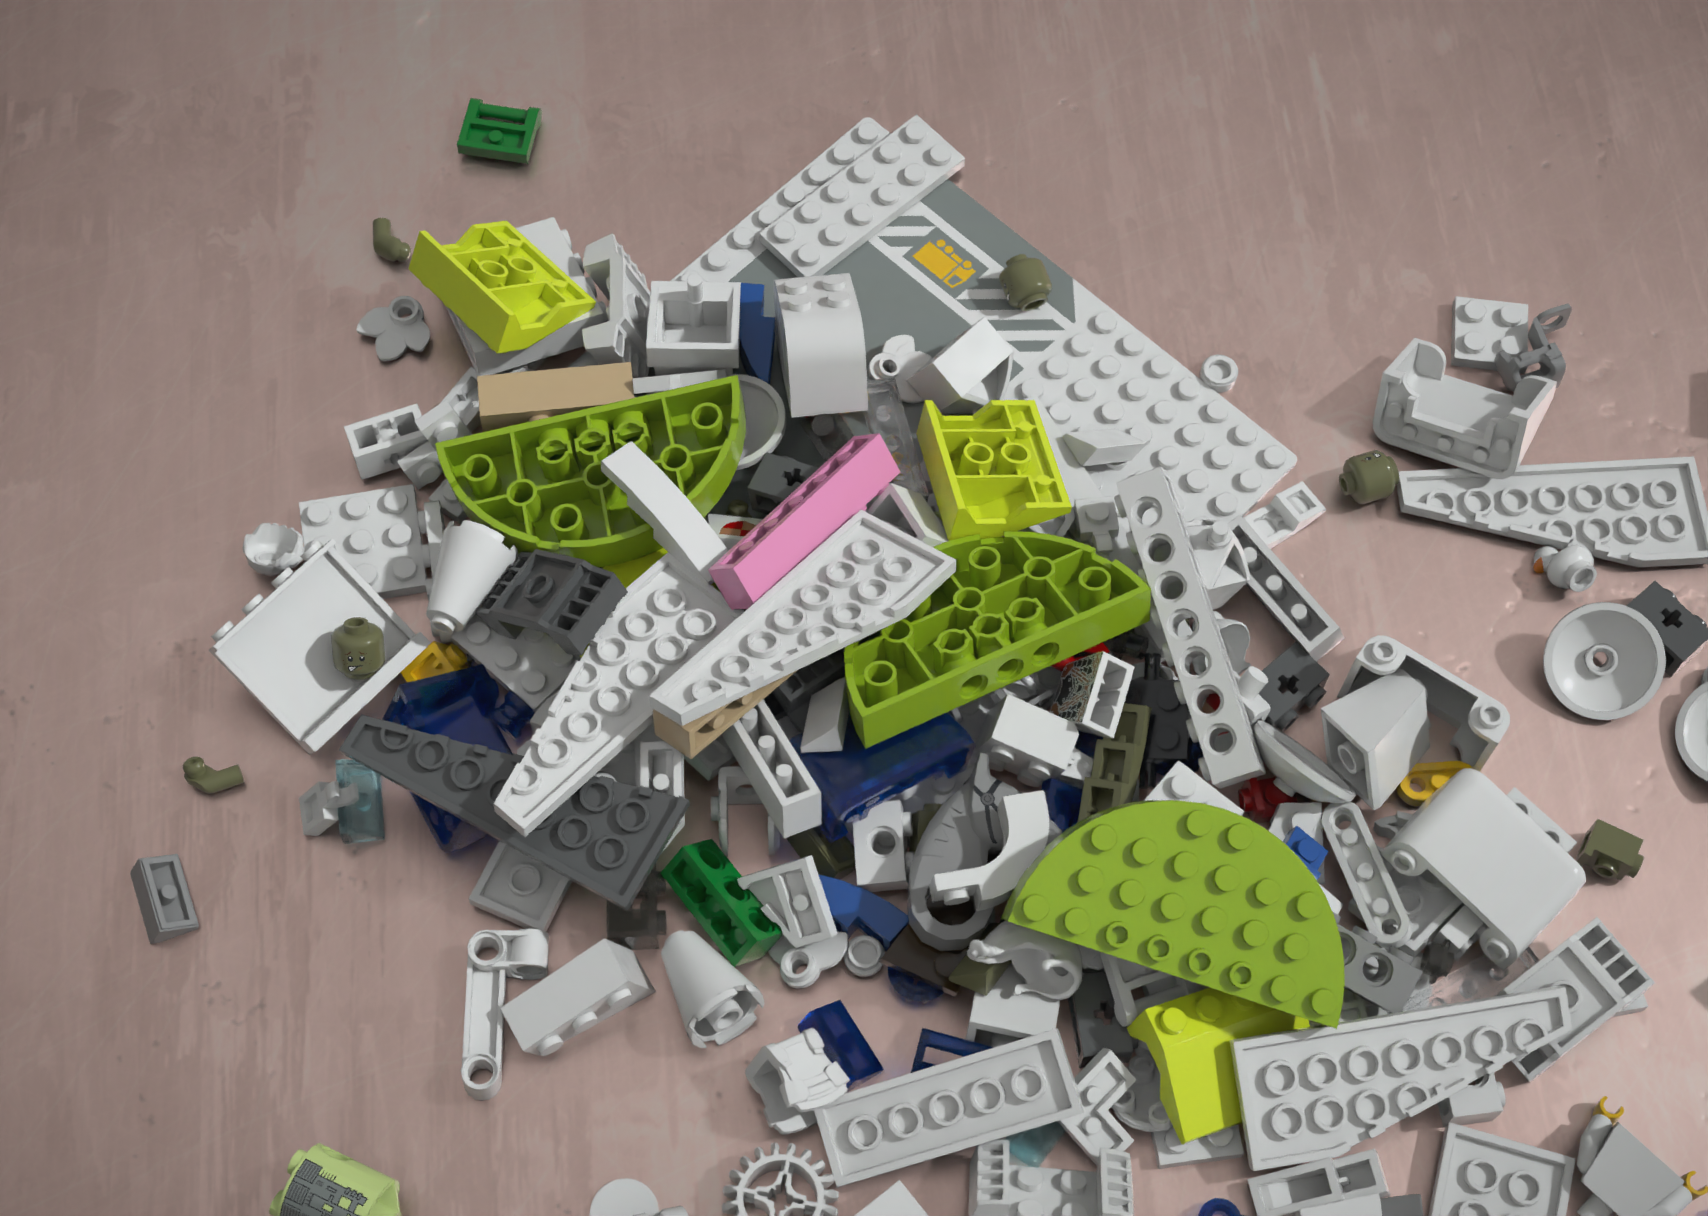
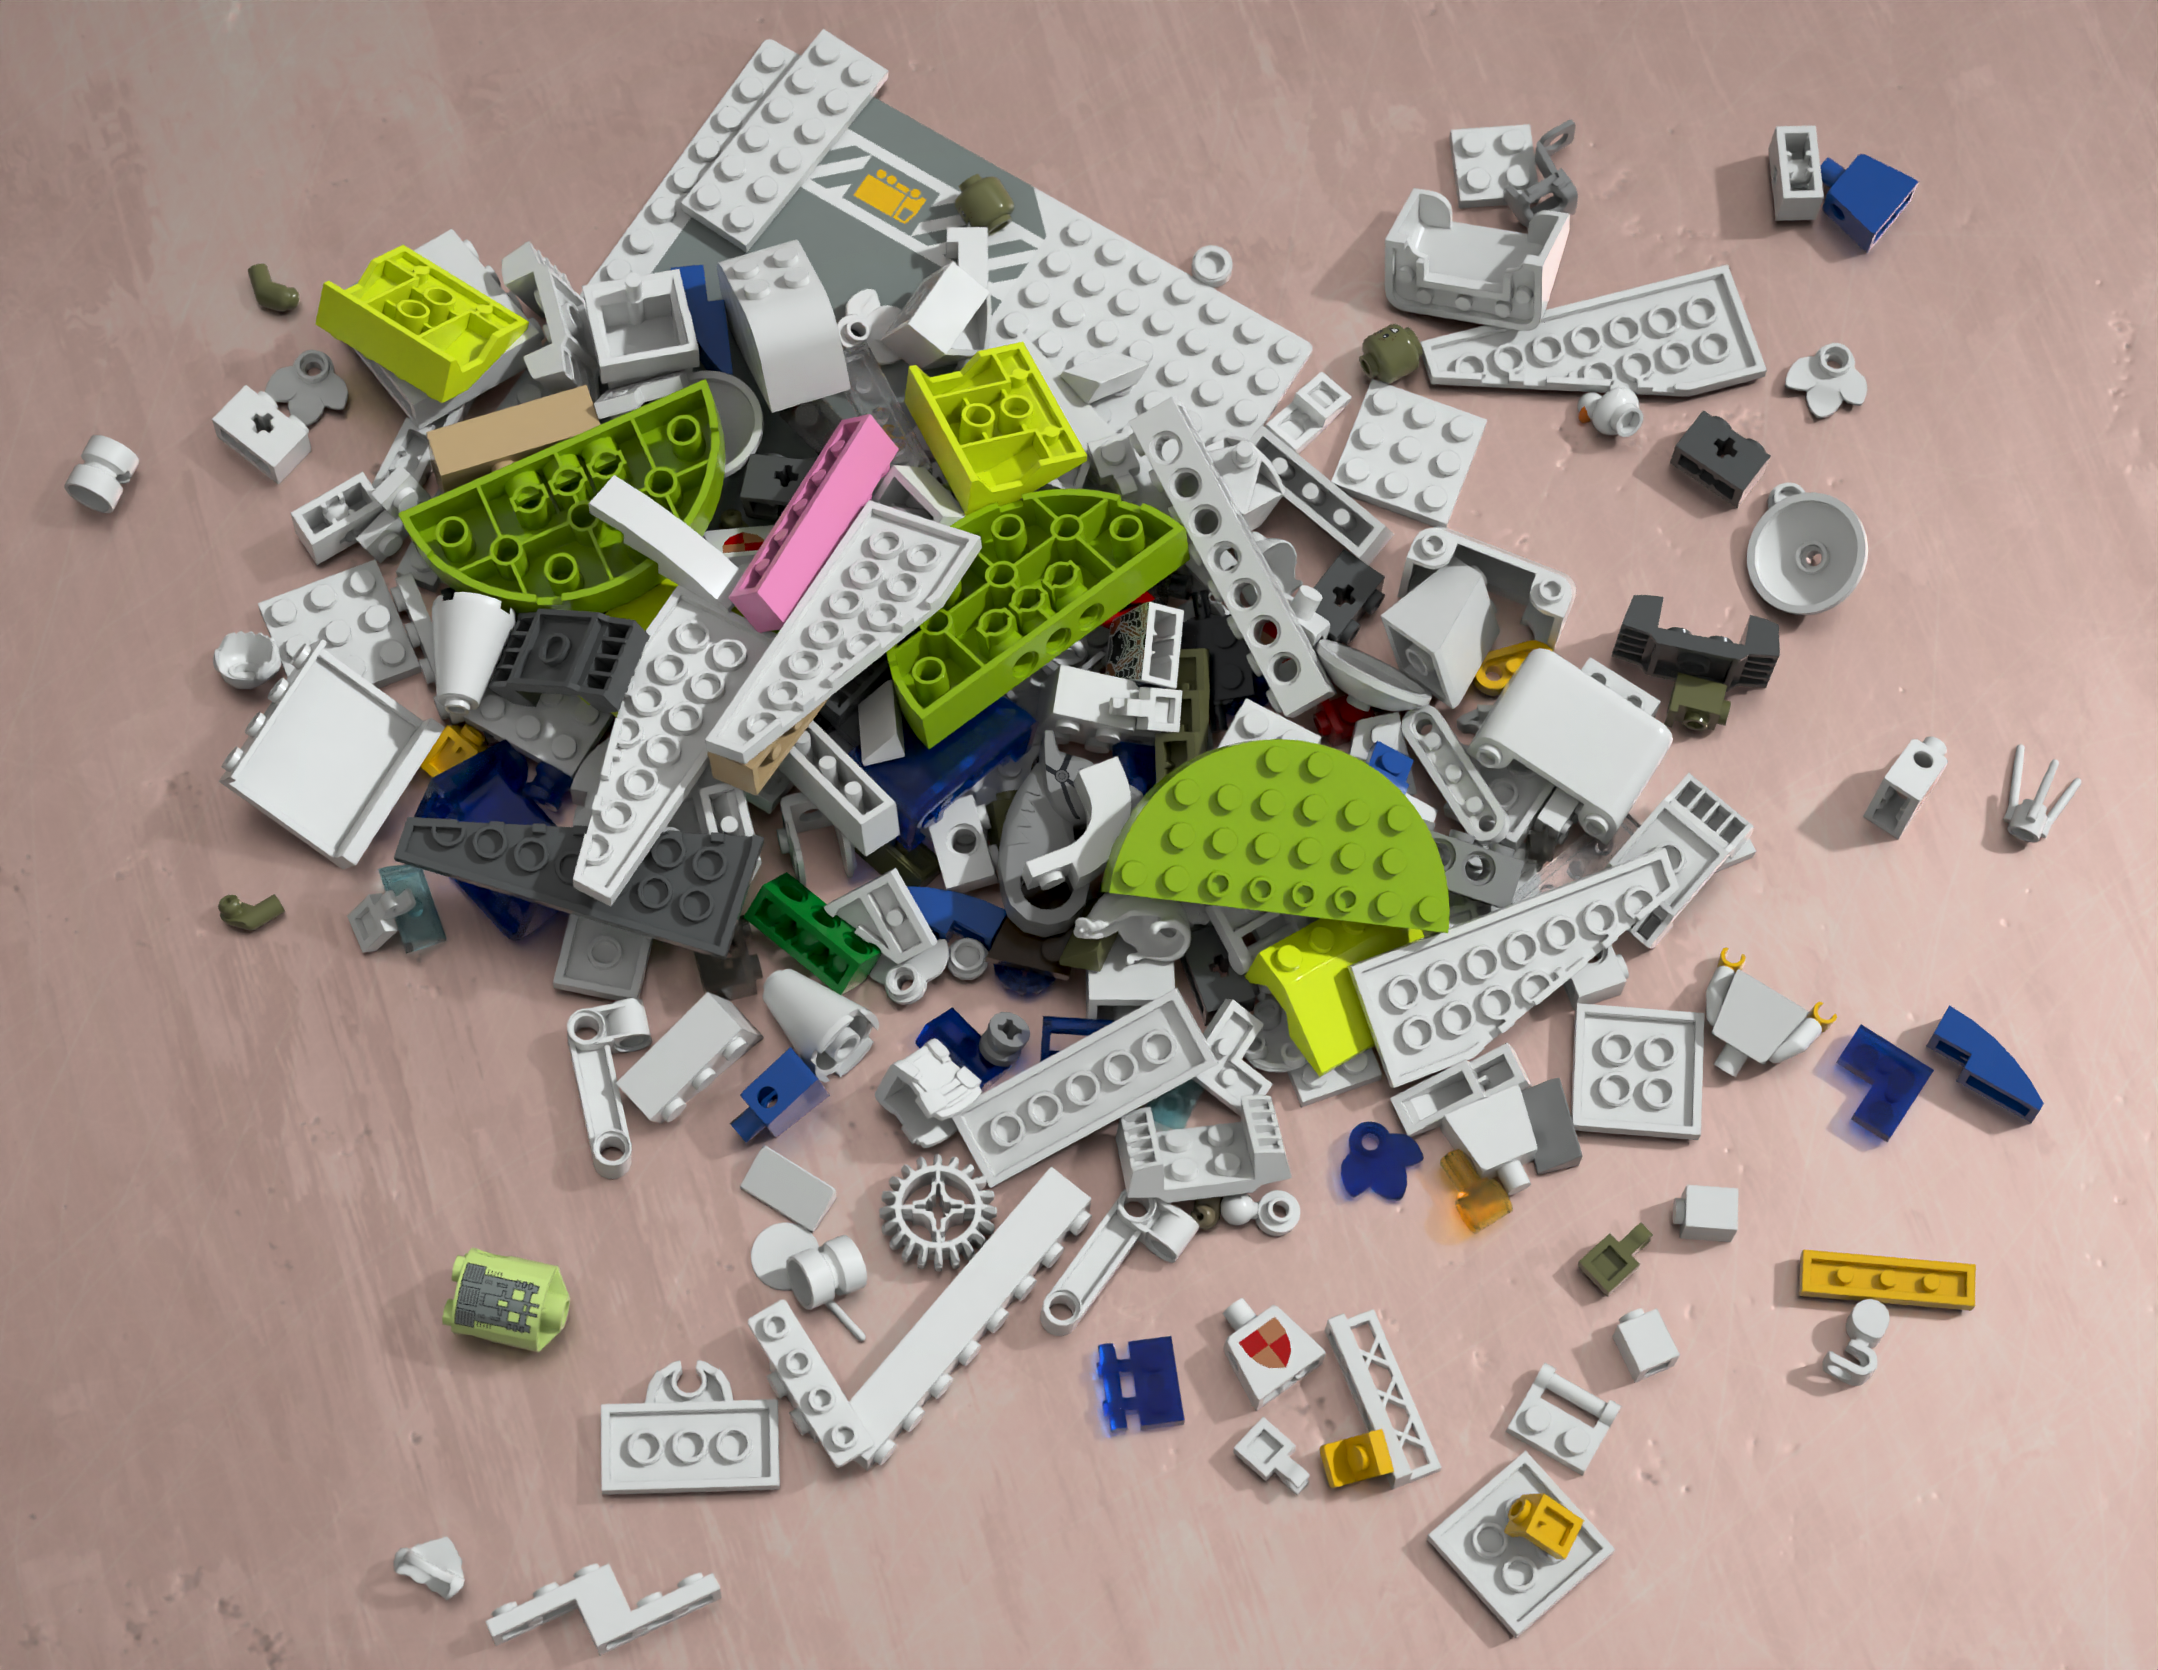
camera: 15 degrees left, 5 degrees up
light grey slope [130,854,199,944] -> none
olive head [331,617,385,680] -> none
green plate [457,98,542,164] -> none
white dish [1543,602,1666,720] -> none
none -> white wheel [64,435,139,513]
none -> white brick [212,385,312,485]
none -> blue torso [730,1047,830,1143]
none -> white slope [740,1145,836,1233]
none -> white leg [946,227,988,290]
none -> light grey wheel [979,1012,1030,1066]
none -> white plate [1109,687,1182,732]
none -> white plate [1331,379,1487,528]
none -> dark grey plate [1612,595,1780,692]

